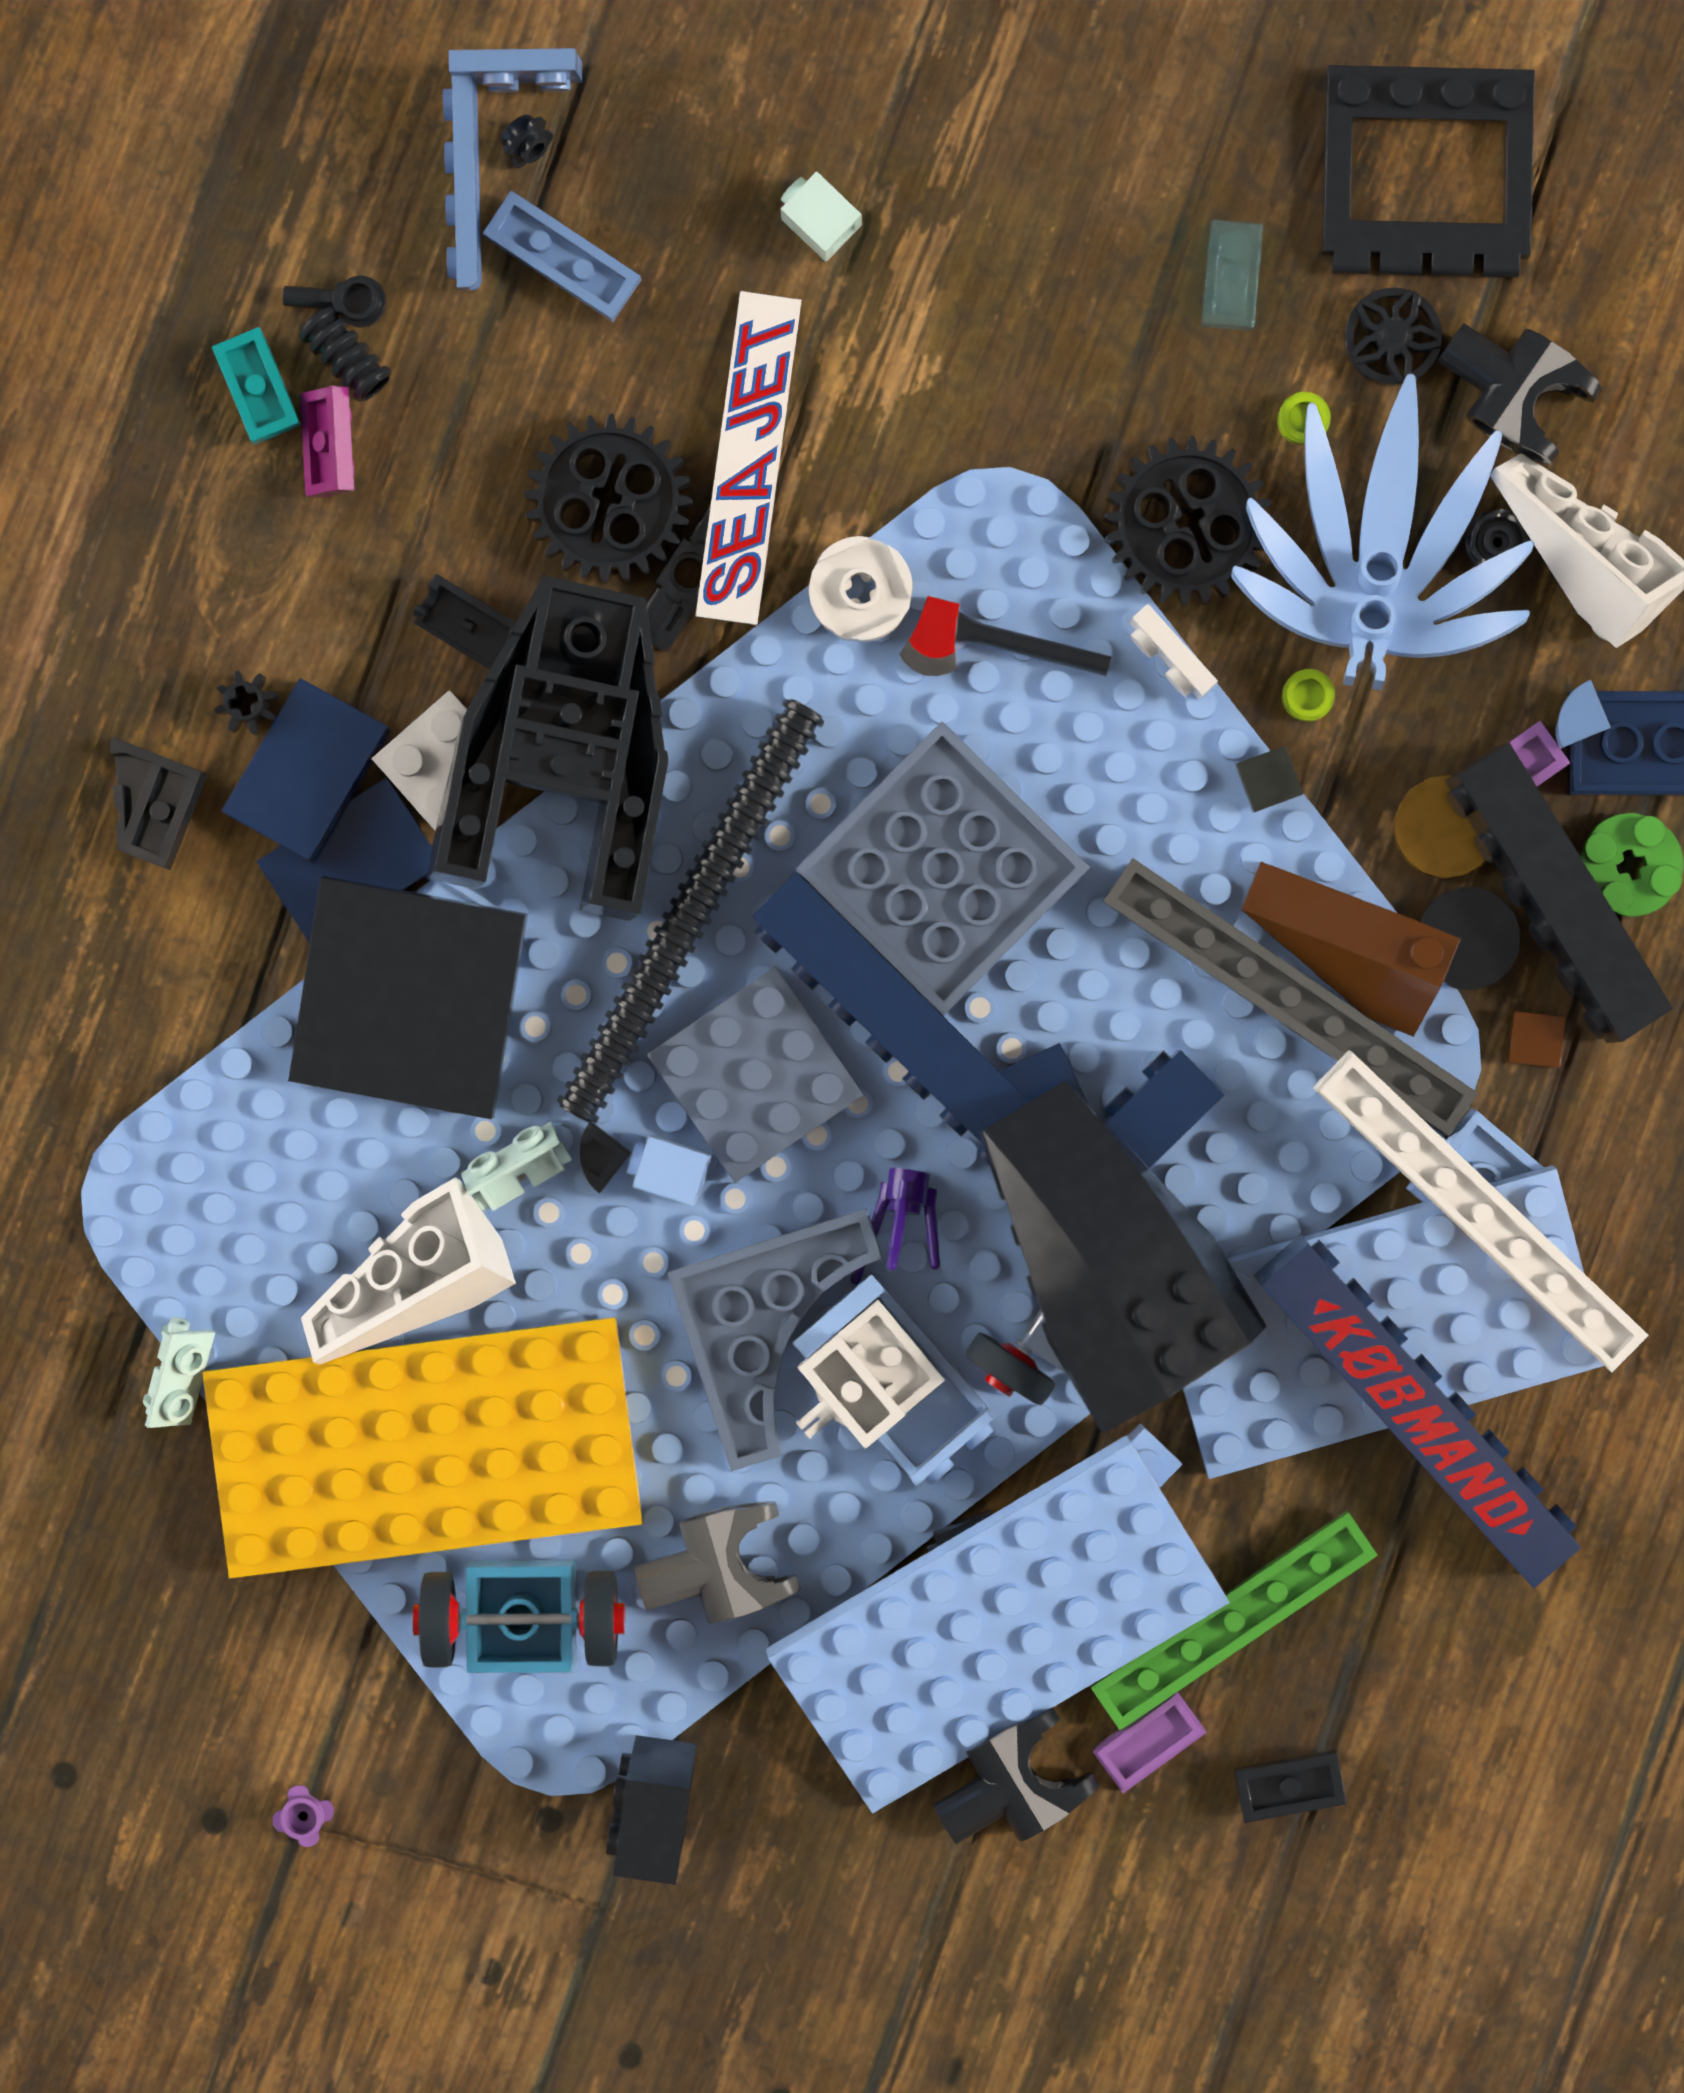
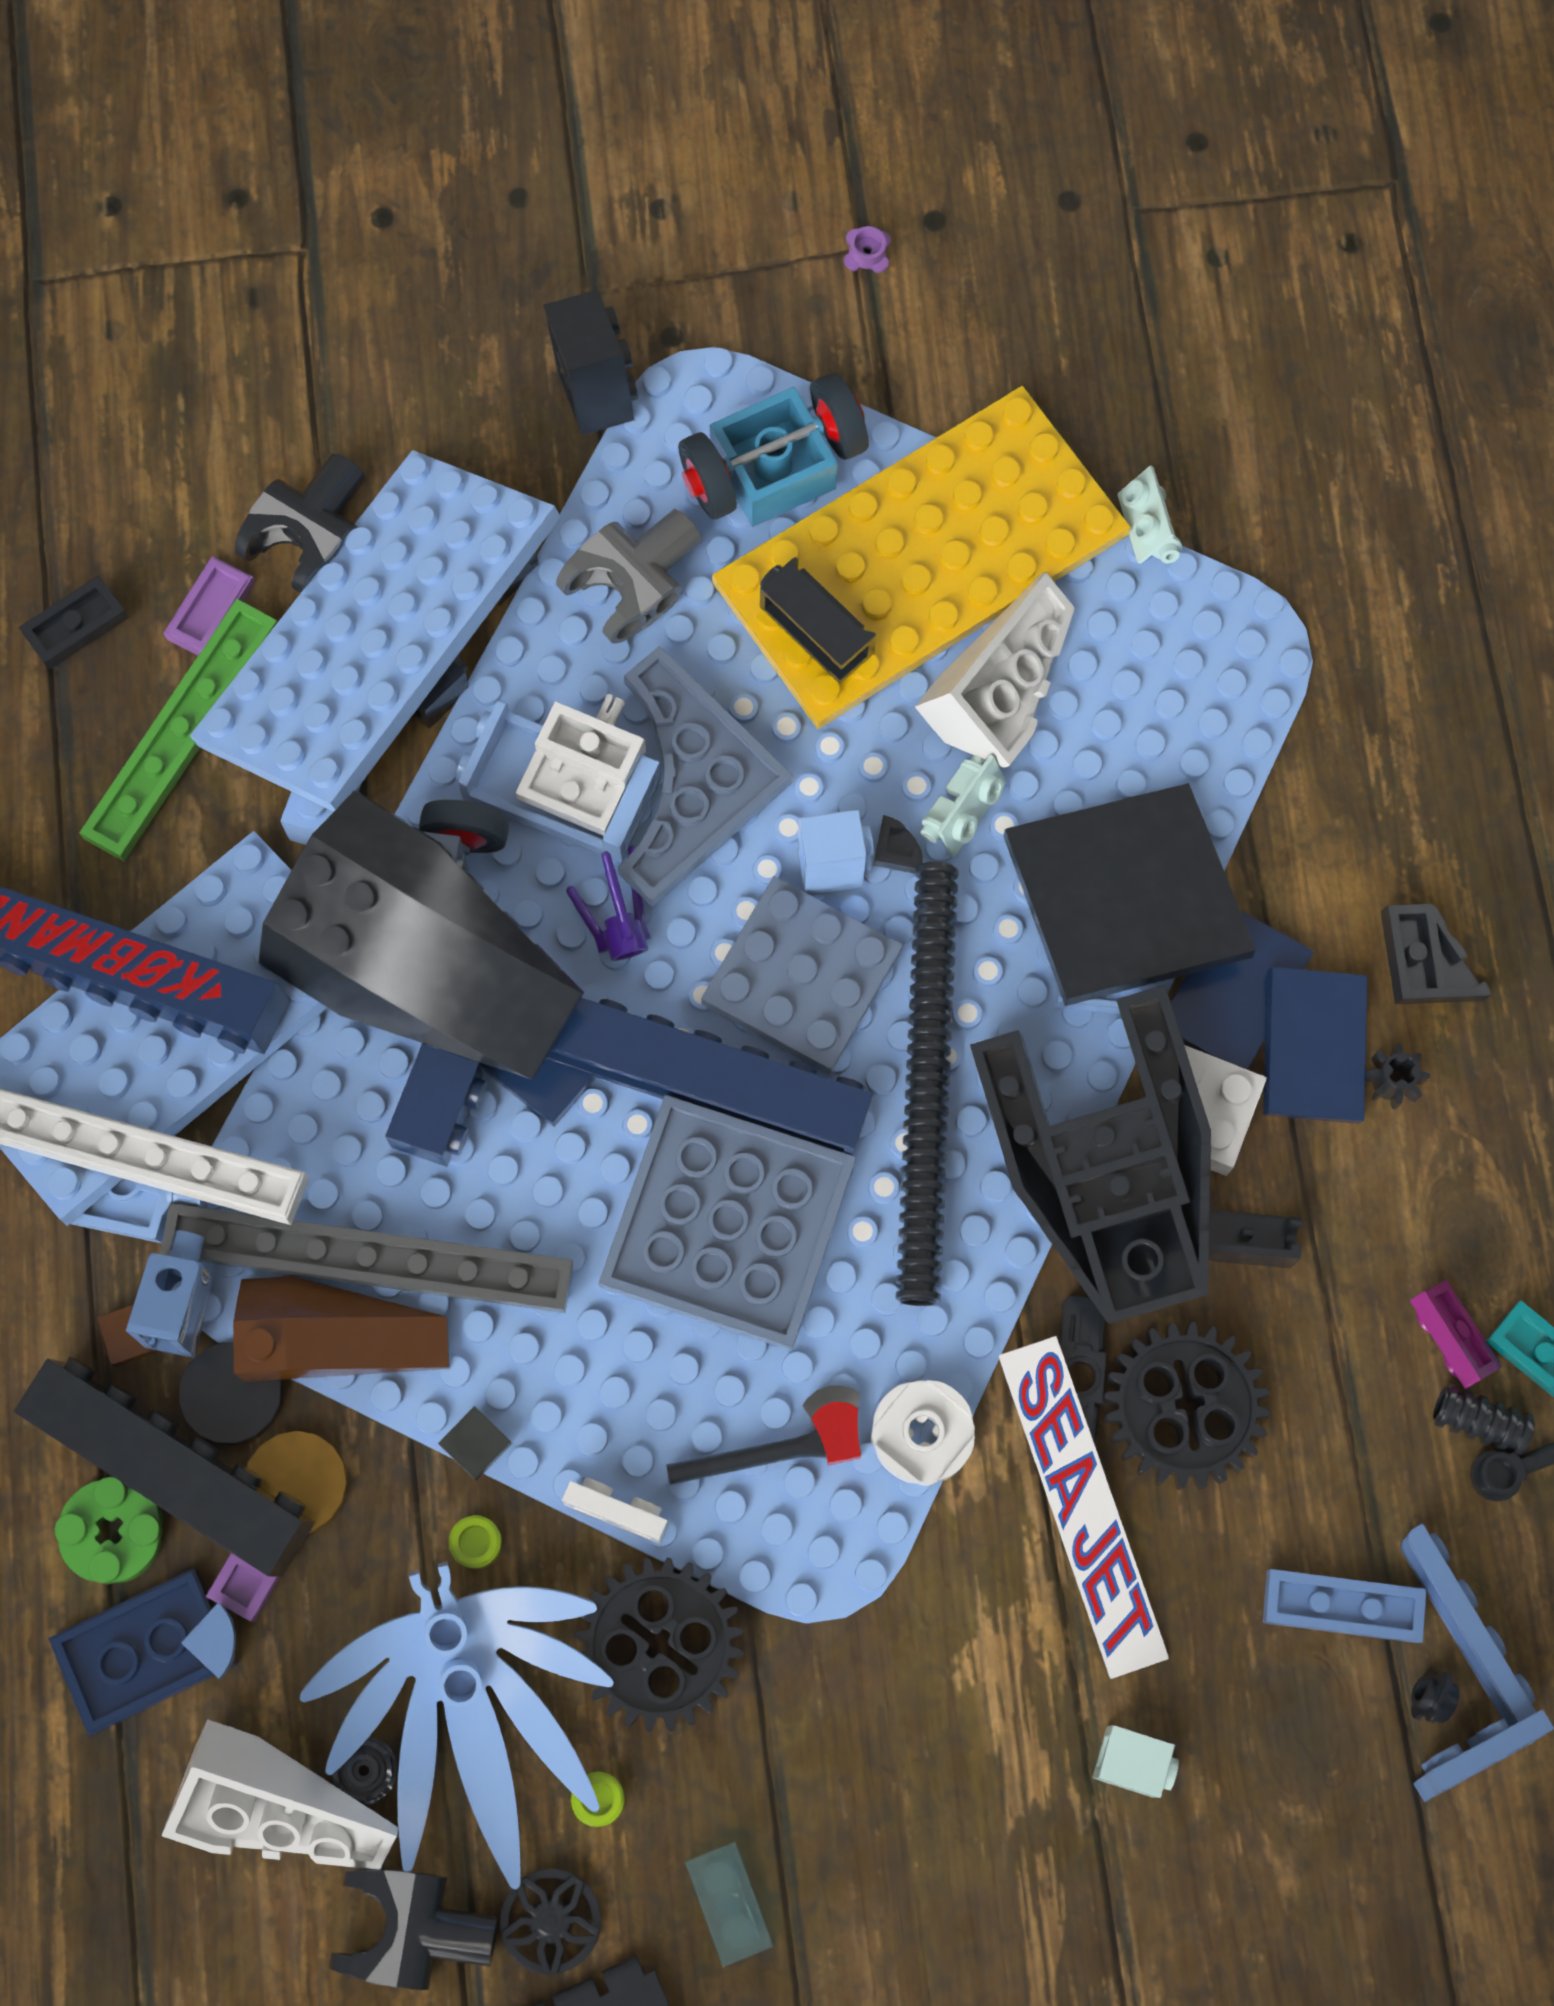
camera: 155 degrees right, 15 degrees down
none -> medium blue torso [126,1230,212,1358]
none -> black window [760,557,876,684]

